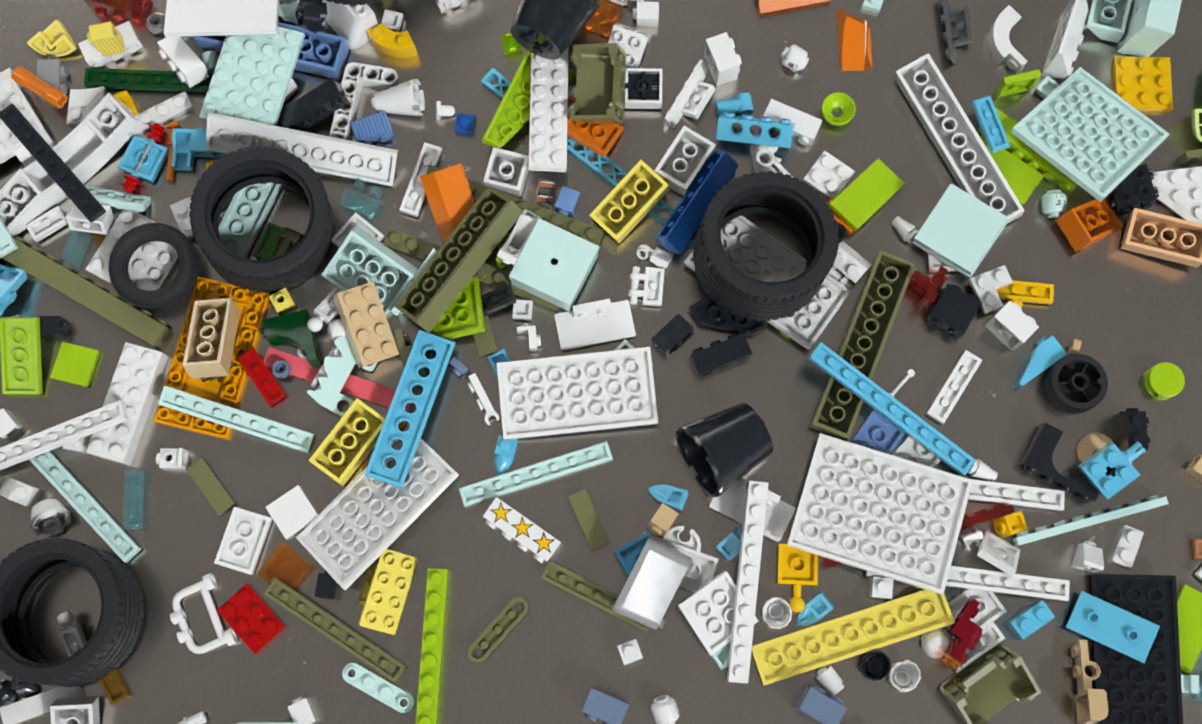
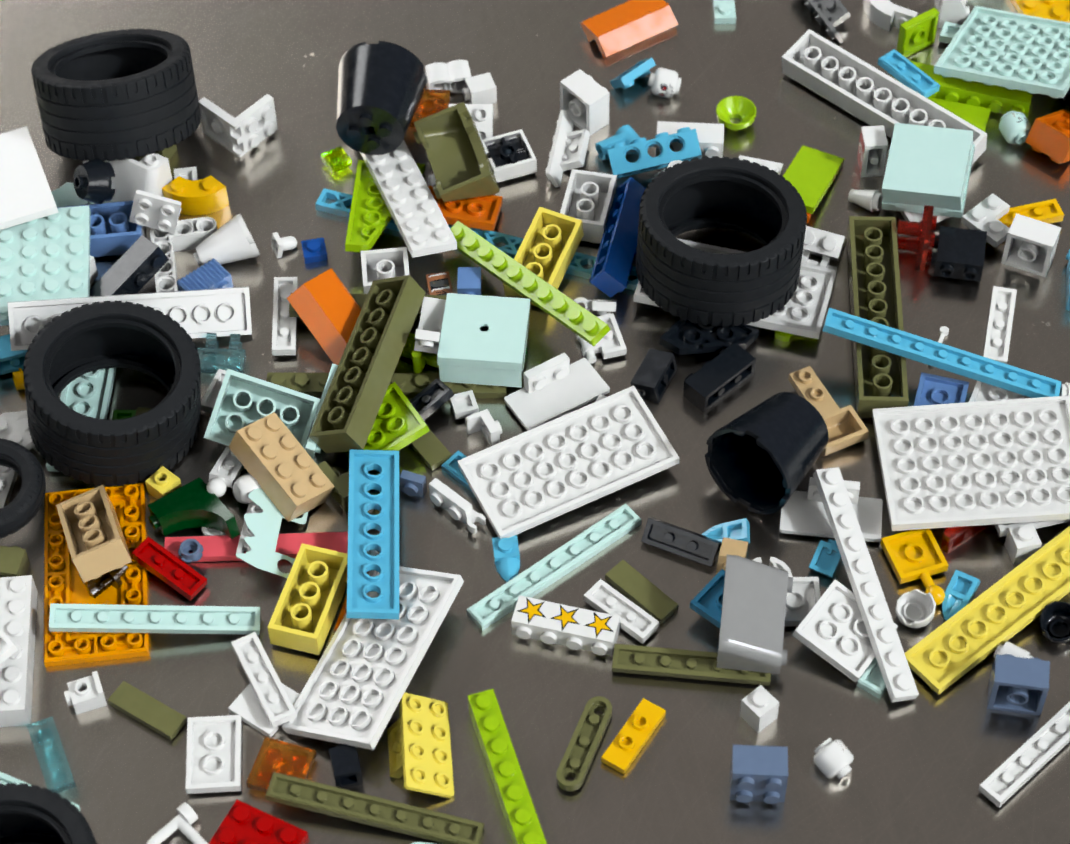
camera: 20 degrees left, 25 degrees down
orange sticker [836,9,873,71] -> none
none -> white bracket [129,190,181,234]
none -> white plate [231,632,297,728]
none -> lime plate [450,221,611,346]
none -> white plate [584,579,660,644]
none -> yellow plate [601,698,666,774]
none -> medium azure plate [610,57,656,89]
none -> black plate [641,517,721,567]
none -> tan plate [788,366,869,457]
none -> white brick [857,125,888,177]

